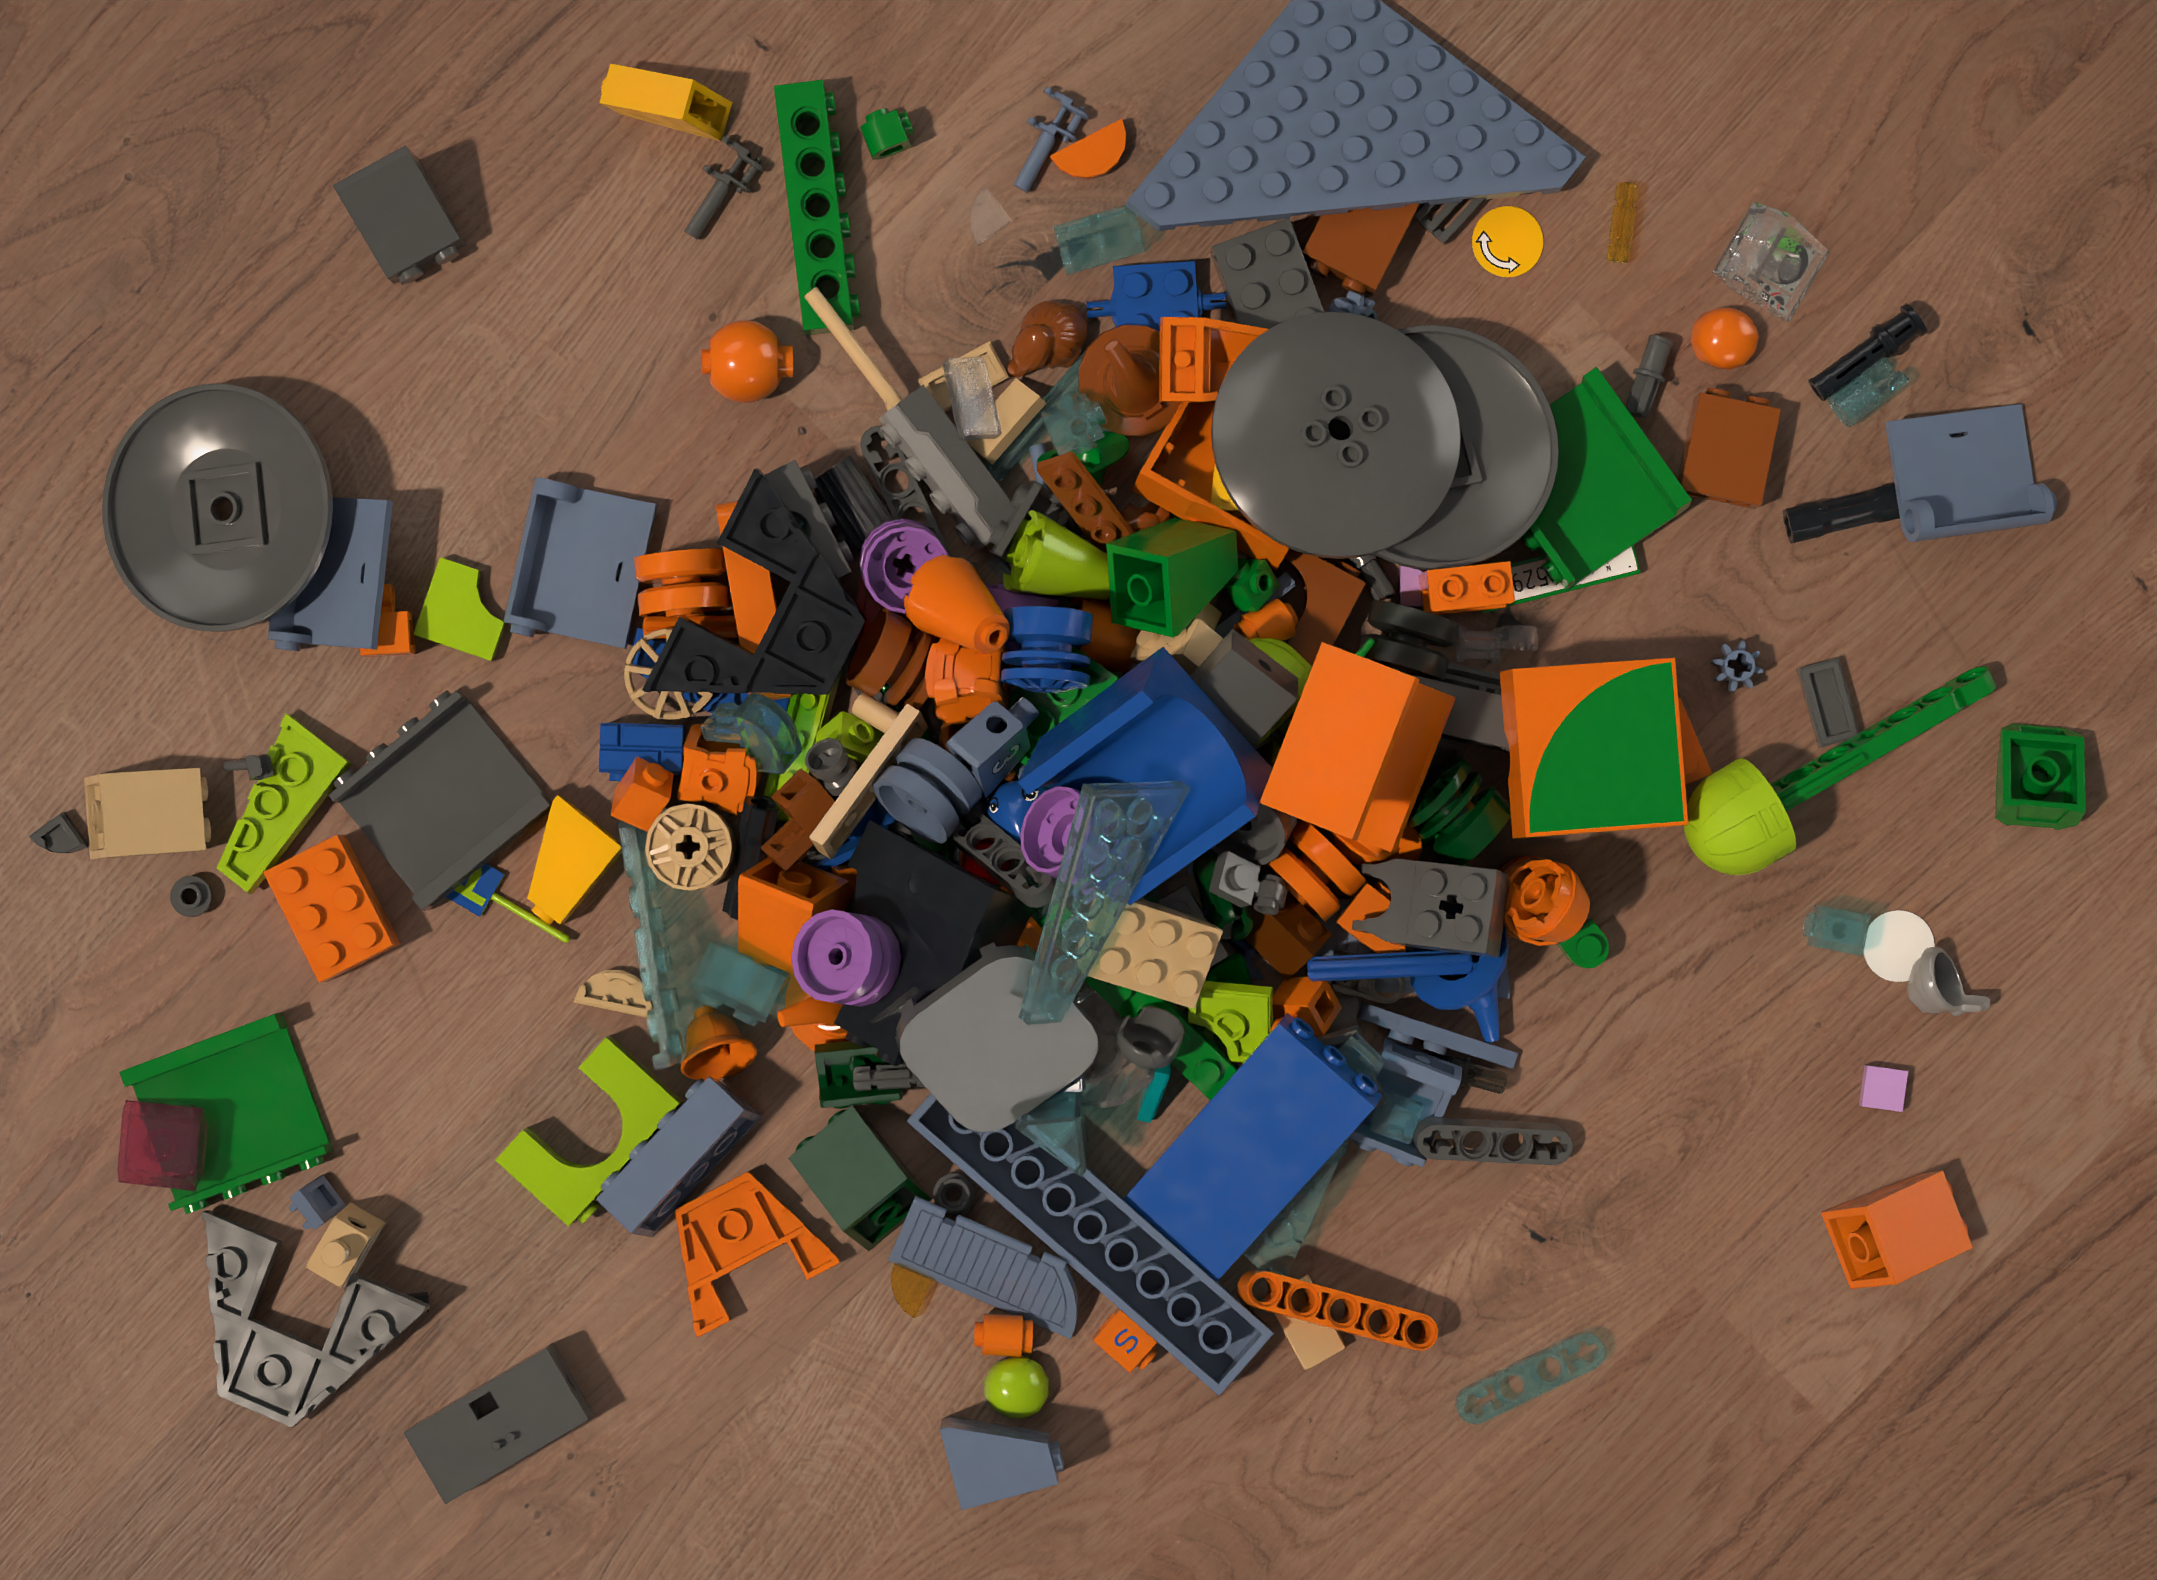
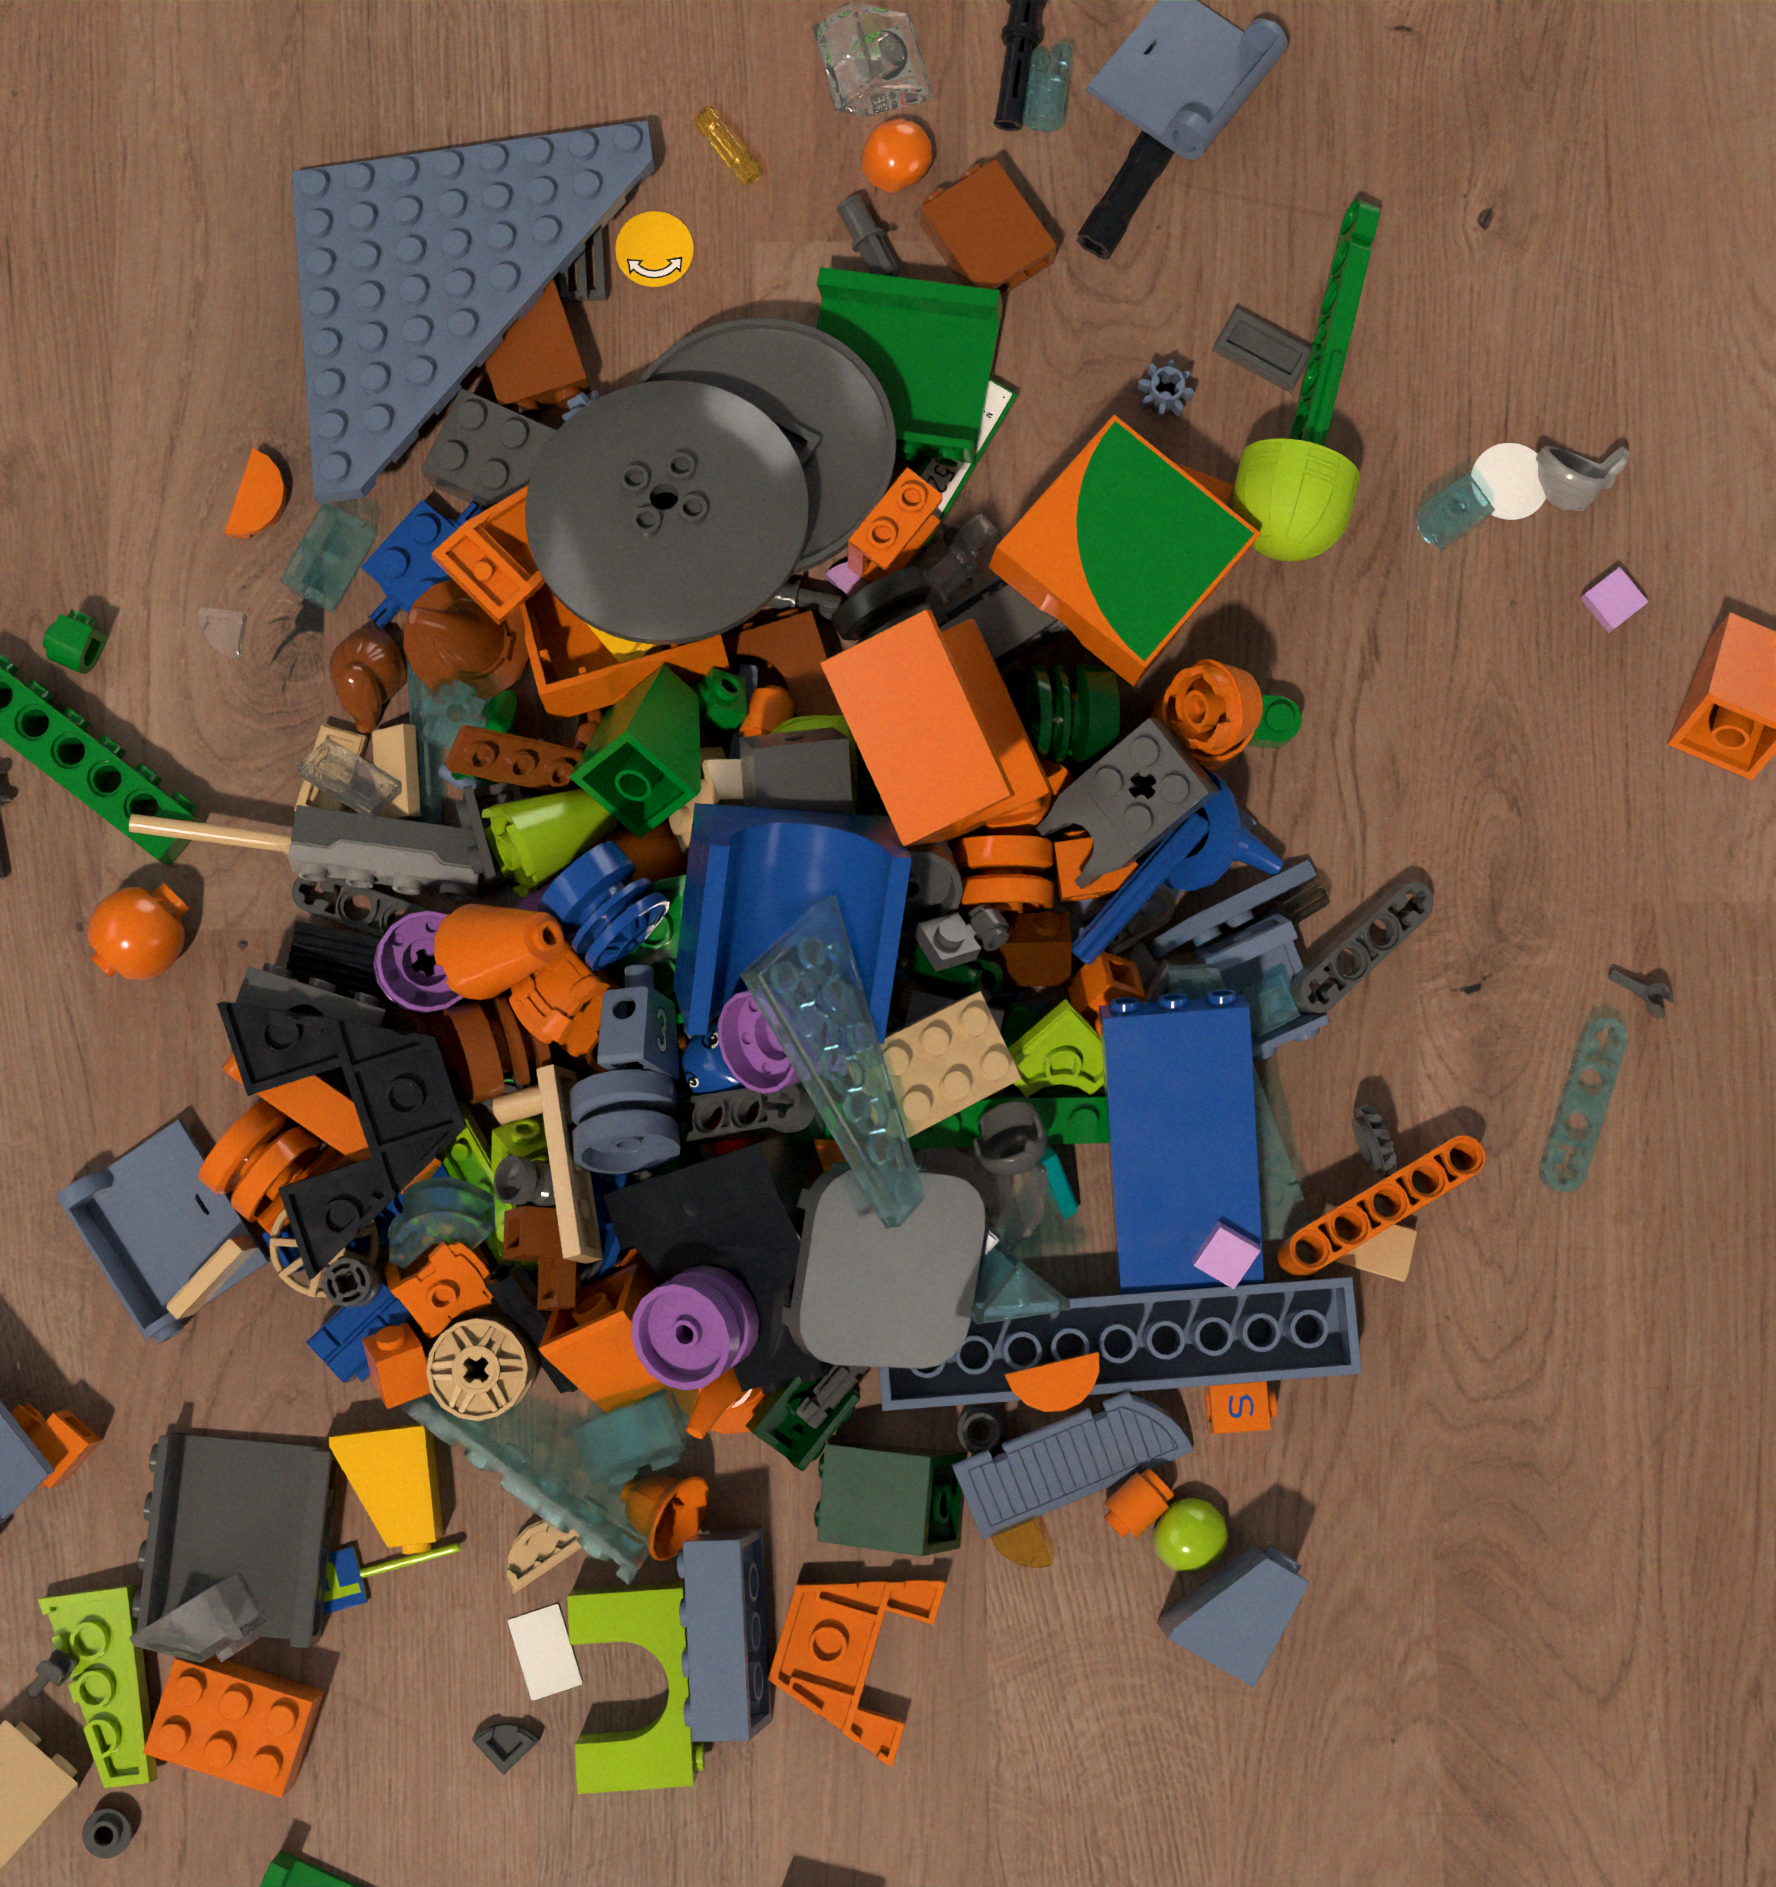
camera: 50 degrees left, 5 degrees down
lime tile [413,557,506,662] -> none
sand blue piece [1014,87,1089,193] -> none
green slope [1995,723,2086,830] -> none
none -> clear slope [129,1572,269,1663]
none -> tan tile [166,1235,259,1320]
none -> dark grey wheel [322,1258,382,1308]
none -> dark grey tile [471,1723,541,1775]
none -> white sticker [508,1604,582,1701]
none -> orange tile [1004,1351,1100,1412]
none -> lavender tile [1192,1221,1261,1289]
none -> dark grey gear [1352,1105,1397,1179]
none -> dark grey hand [1608,969,1674,1019]

